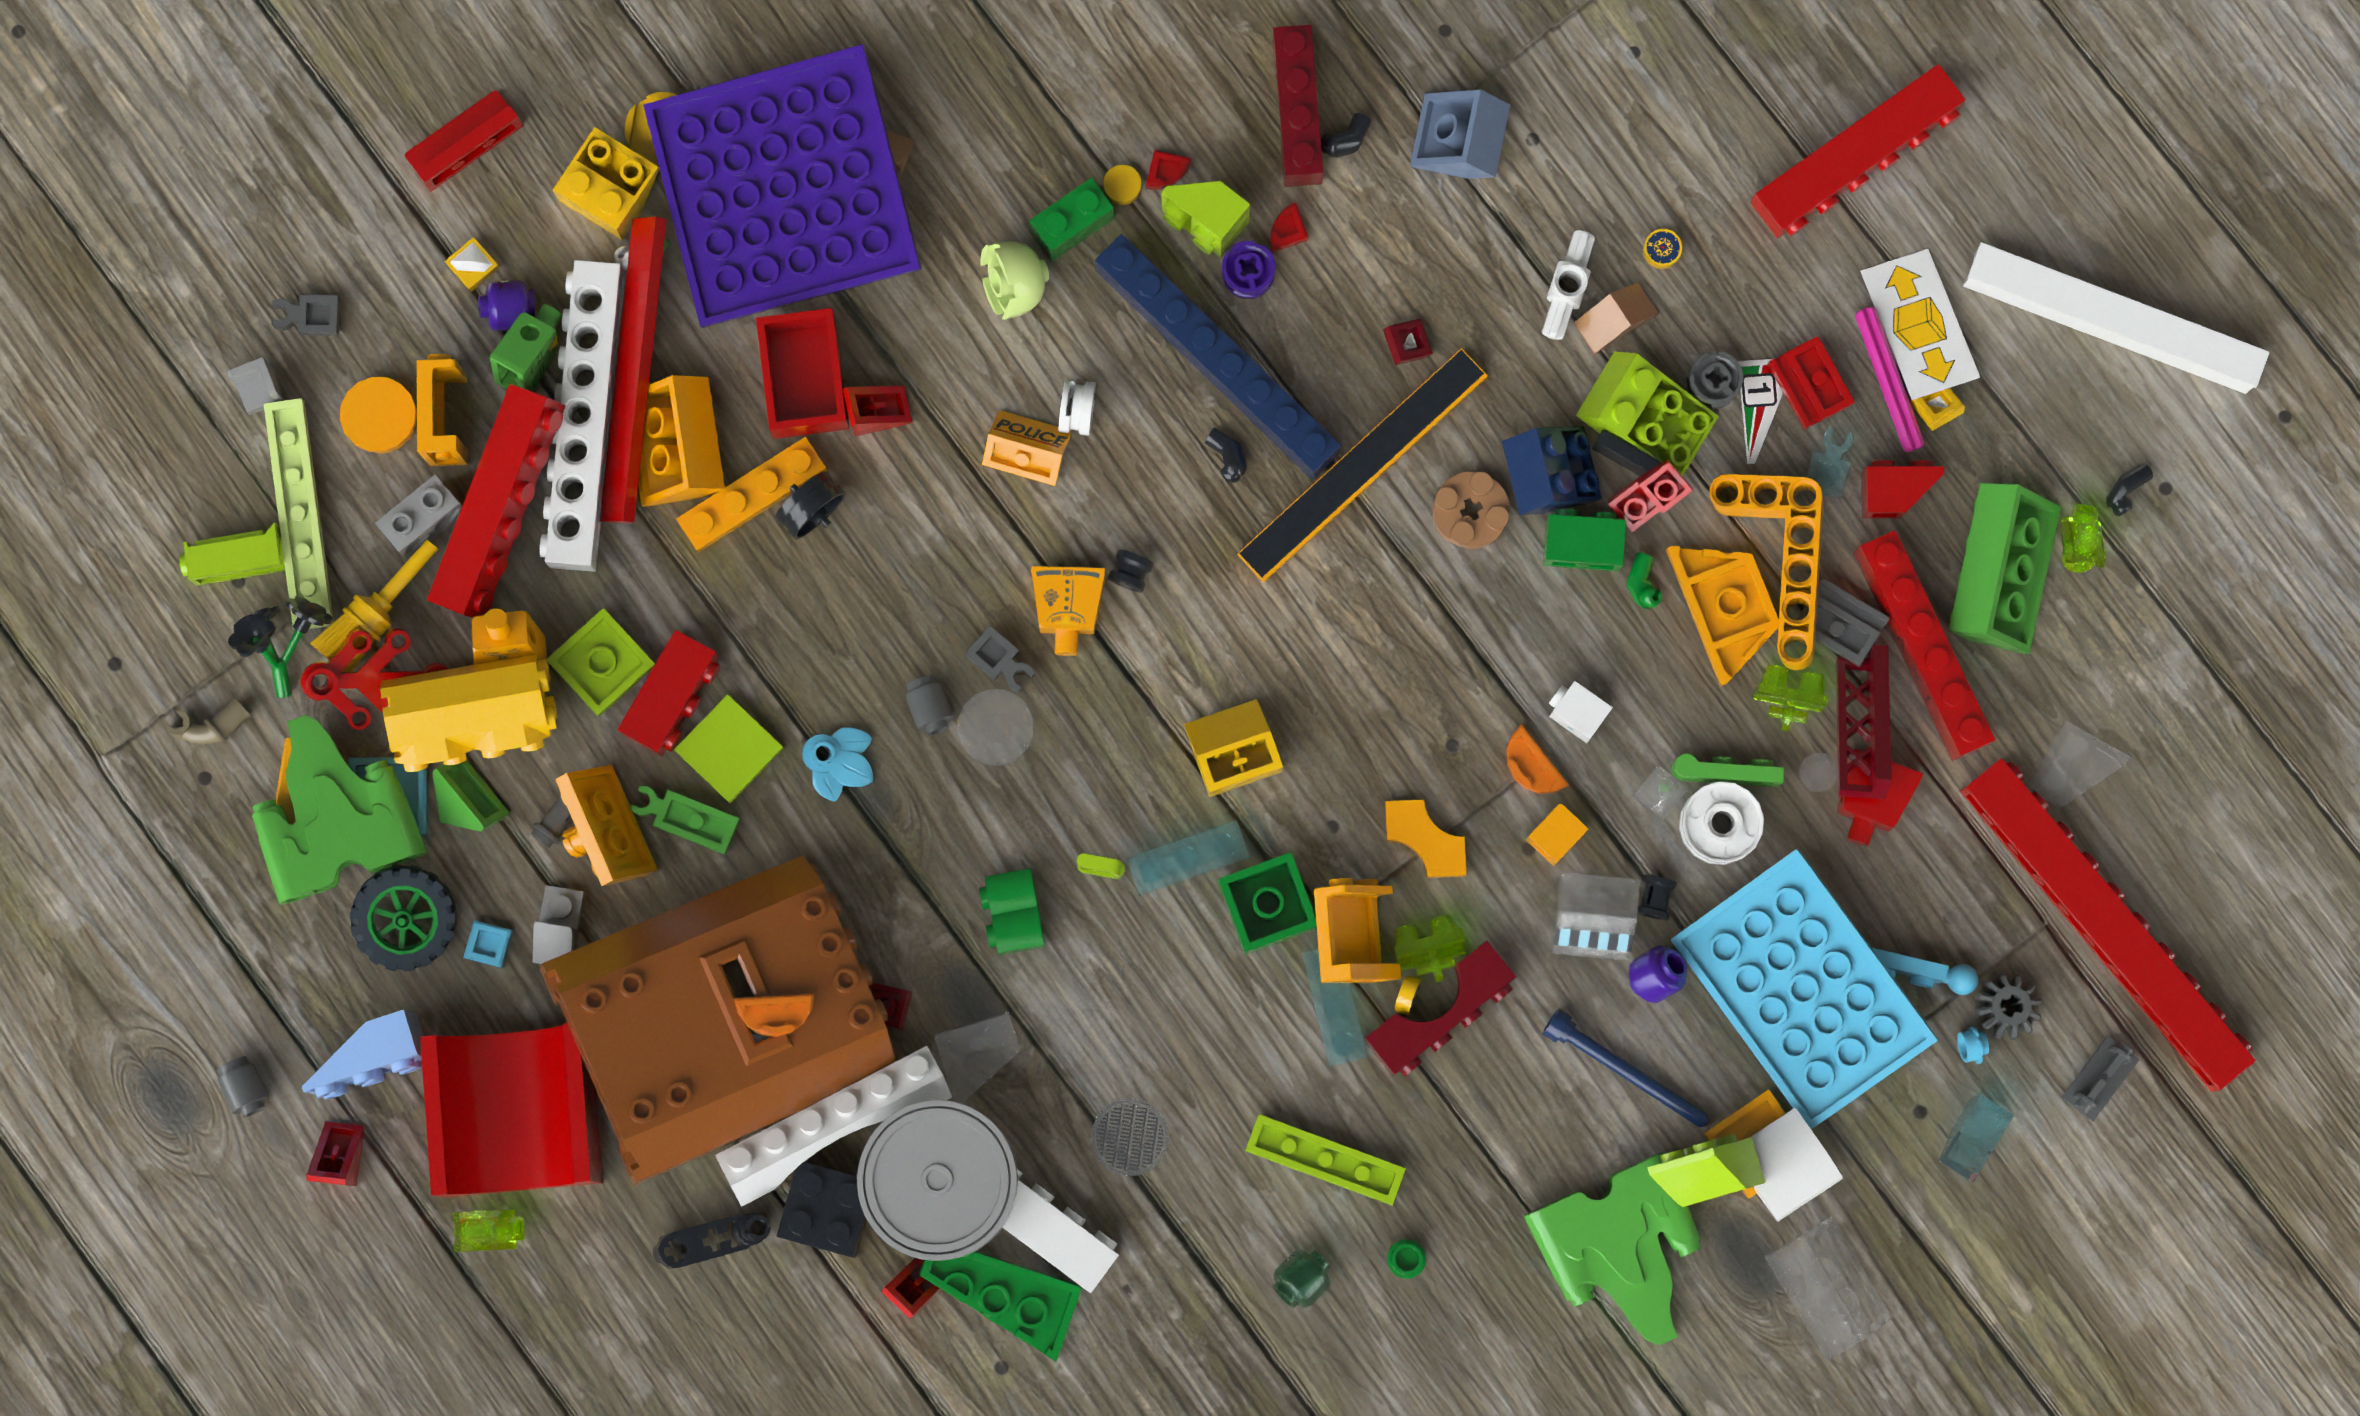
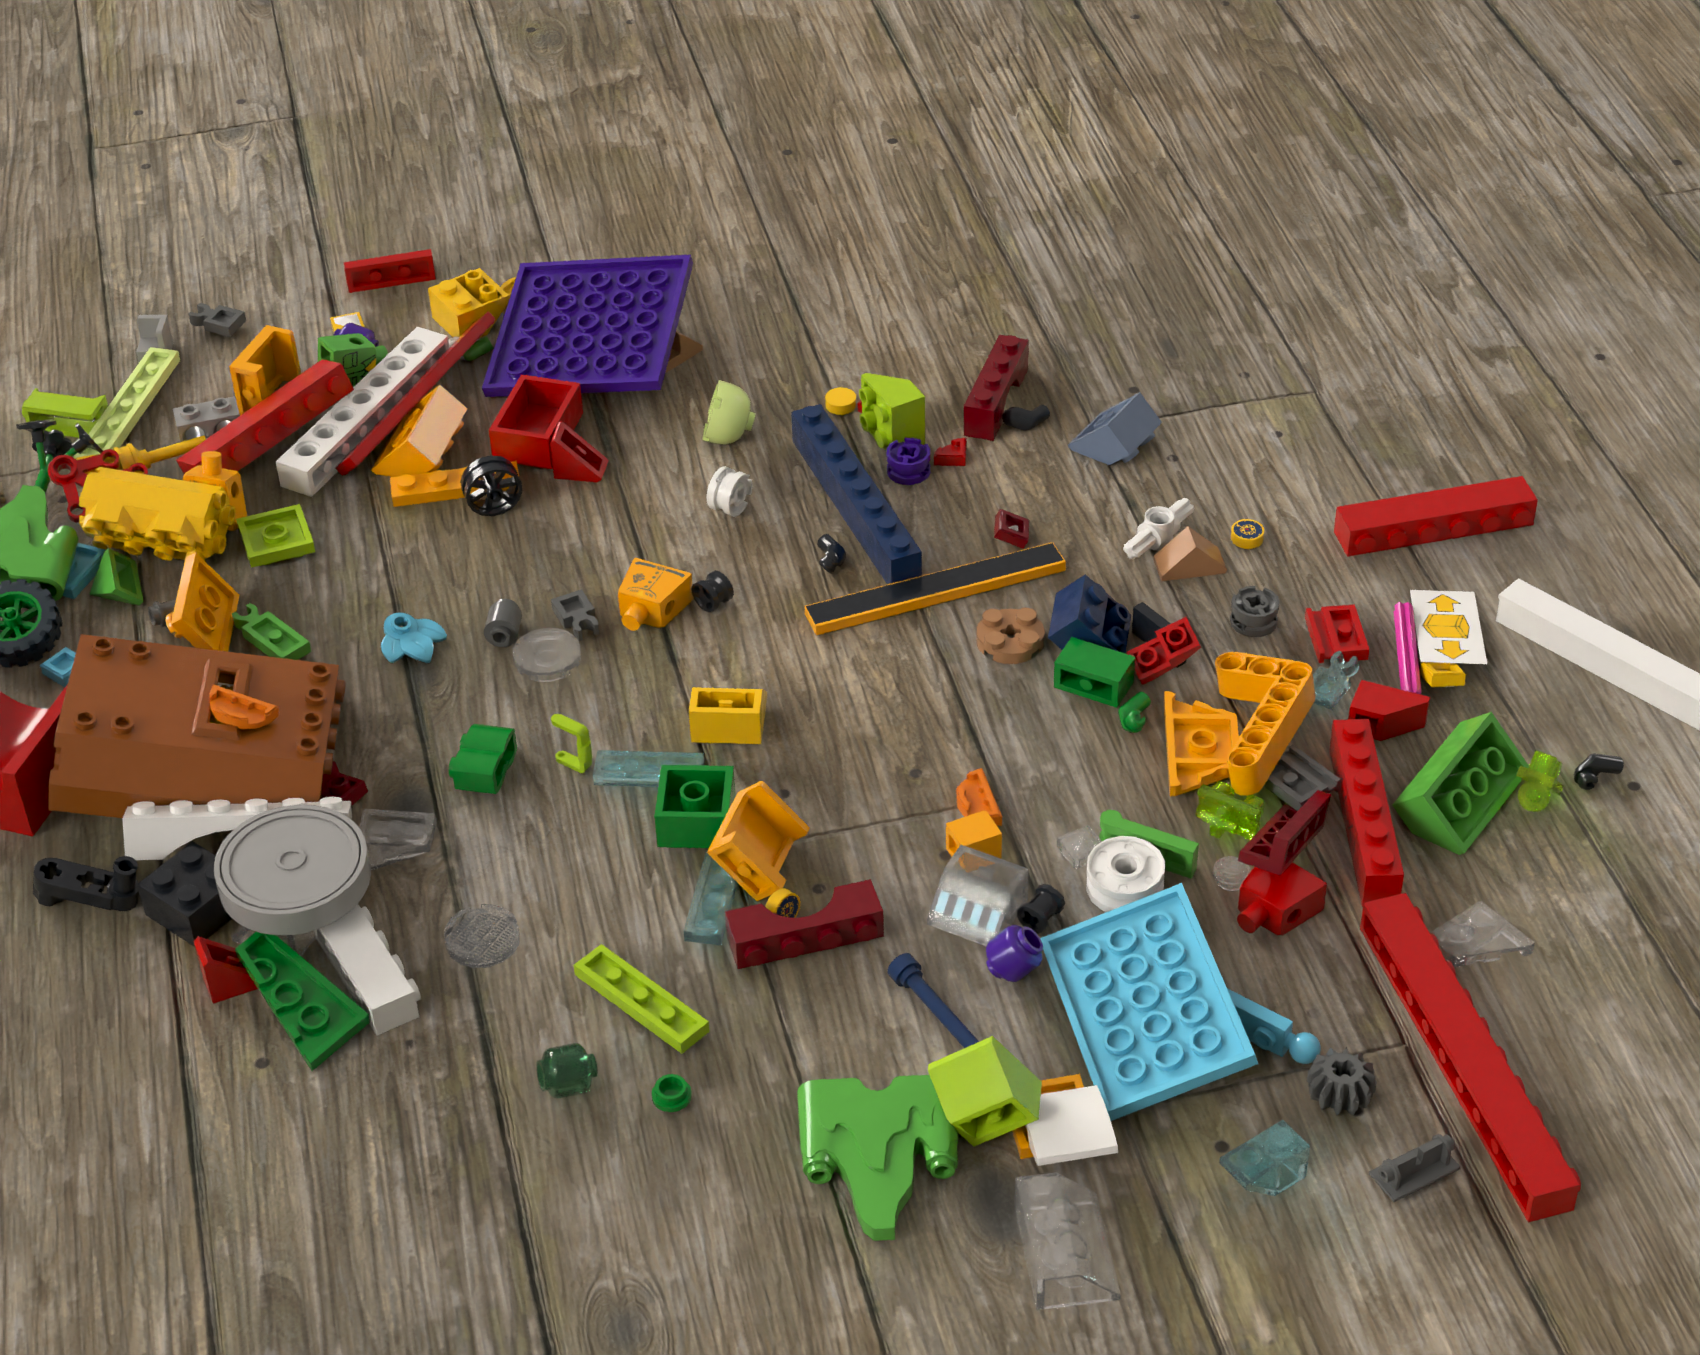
camera: 25 degrees right, 40 degrees down
light orange tile [340,377,417,454] -> none
red brick [617,629,721,757] -> none
lime tile [674,694,784,804] -> none
light orange panel [982,410,1072,486] -> none
green brick [1029,177,1114,262] -> none
light orange tile [1385,800,1466,878] -> none
clear neon green hips [1394,914,1466,983] -> none
white brick [1549,681,1613,743] -> none
lime slope [1576,351,1719,476] -> none
sticker [1738,359,1783,464] -> none
medium azure plate [1957,1026,1989,1064] -> none

